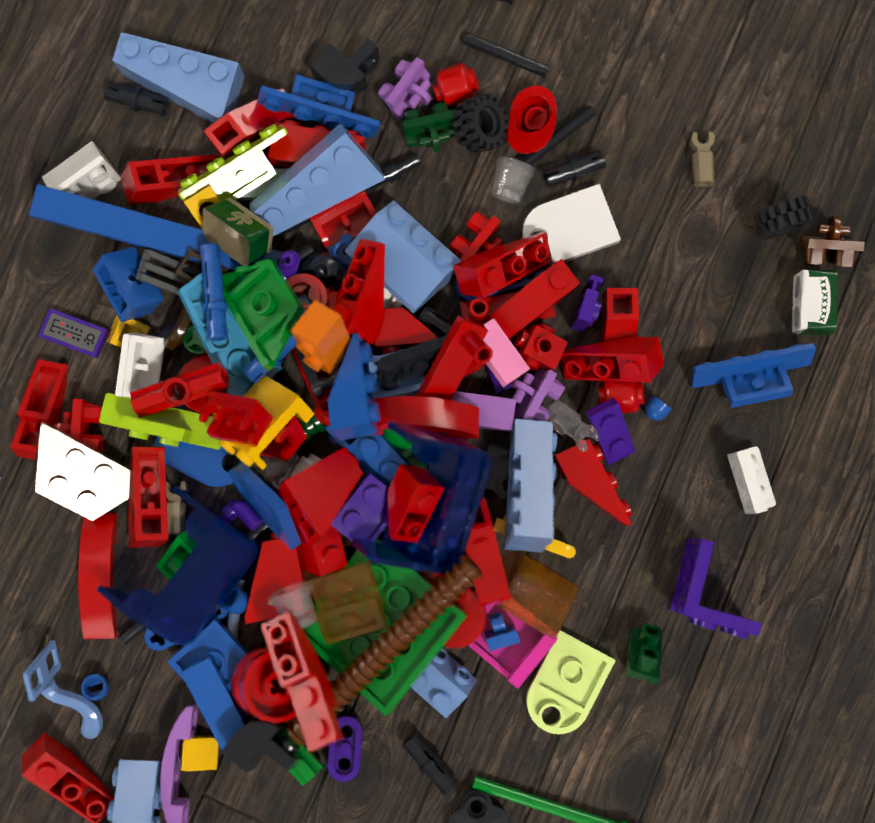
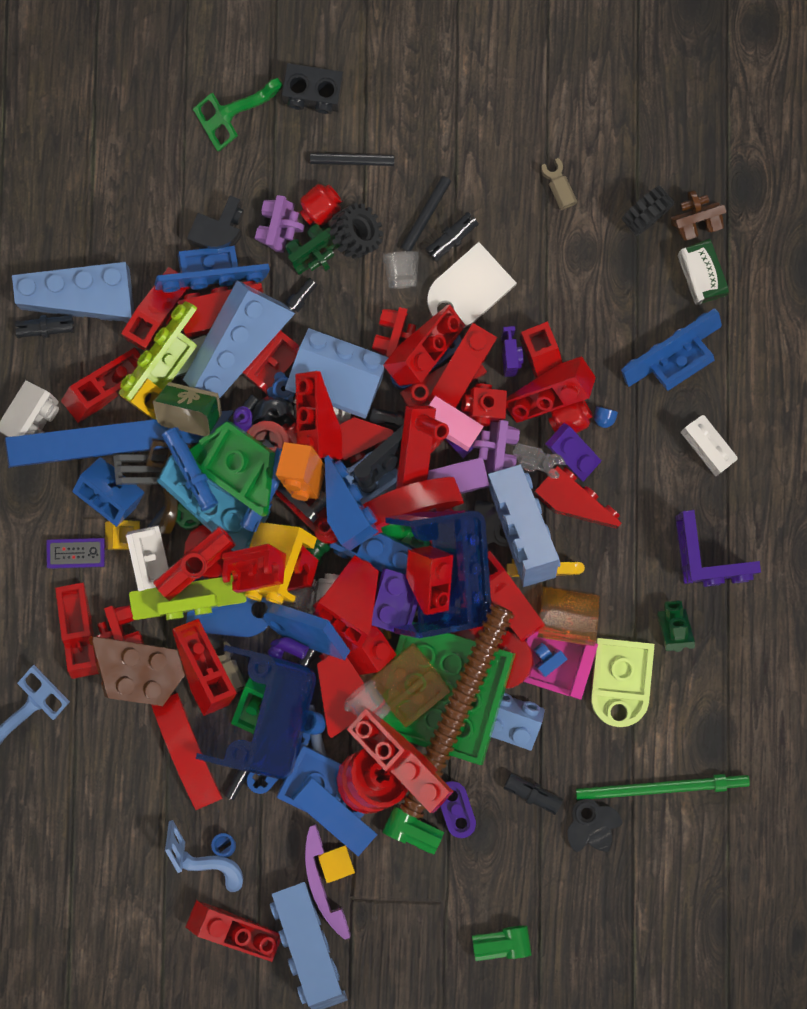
camera: 25 degrees left, 0 degrees up
black brick [221,720,303,772] -> none
red piece [507,85,557,154] -> none

